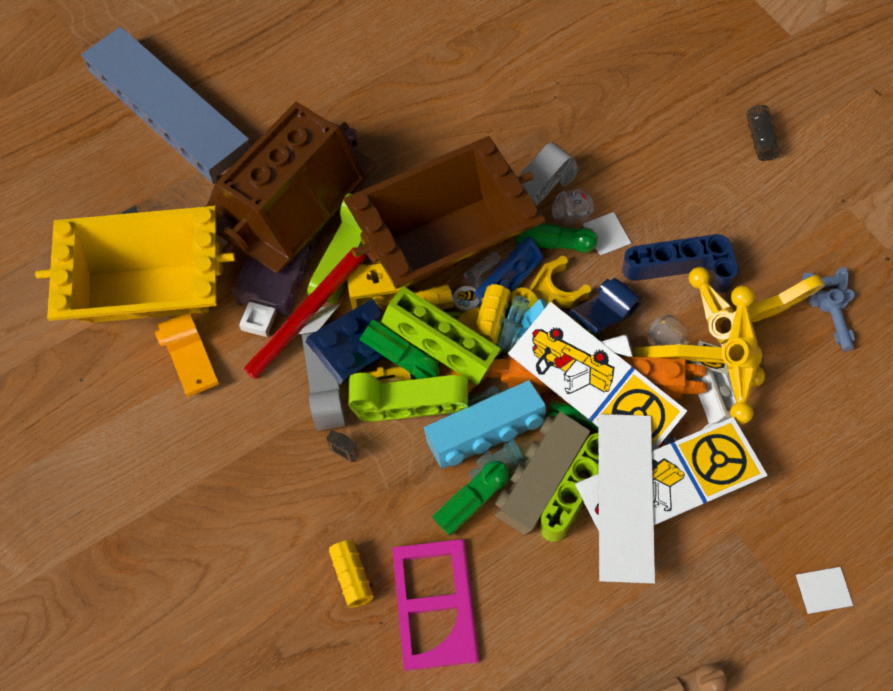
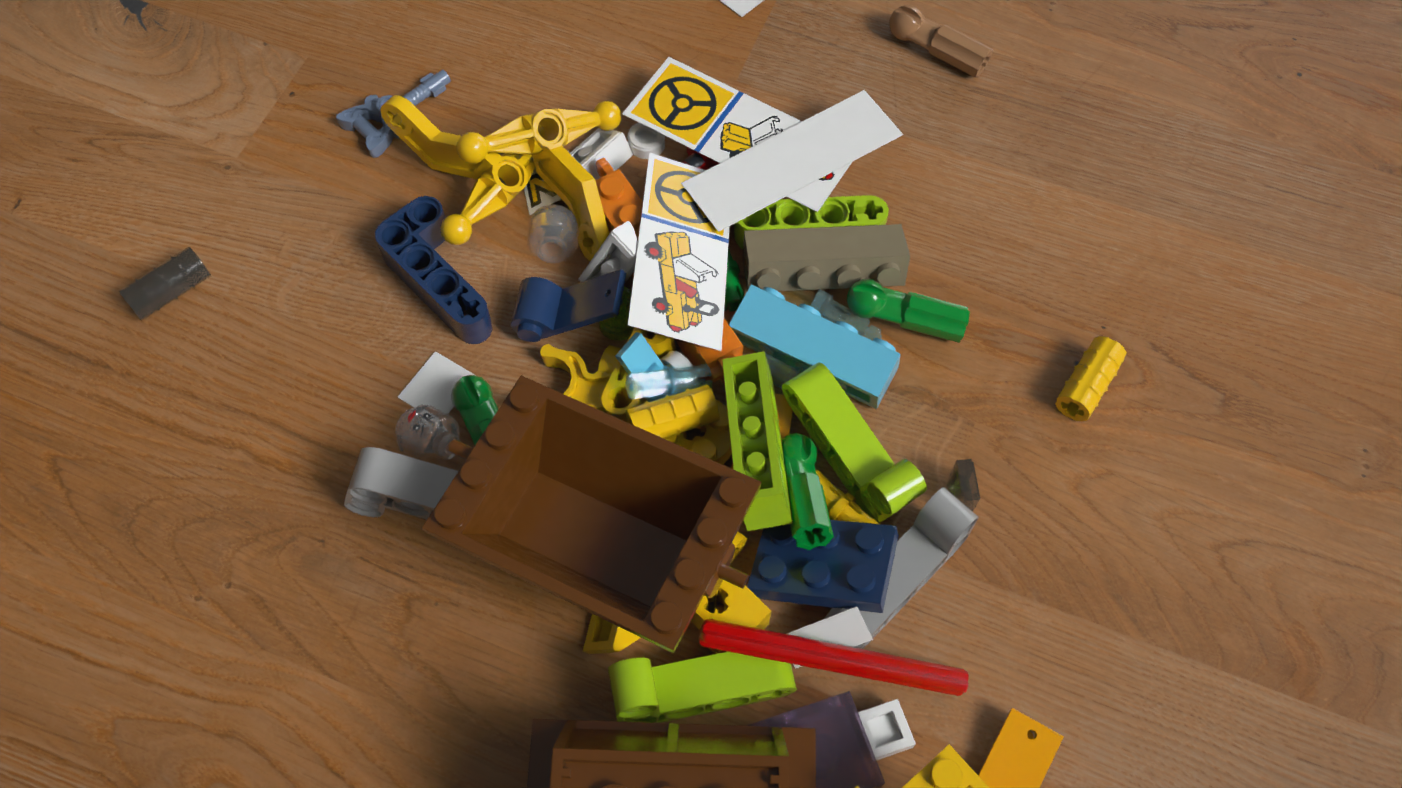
camera: 130 degrees left, 0 degrees up
dark pink window [392,539,480,671] -> none

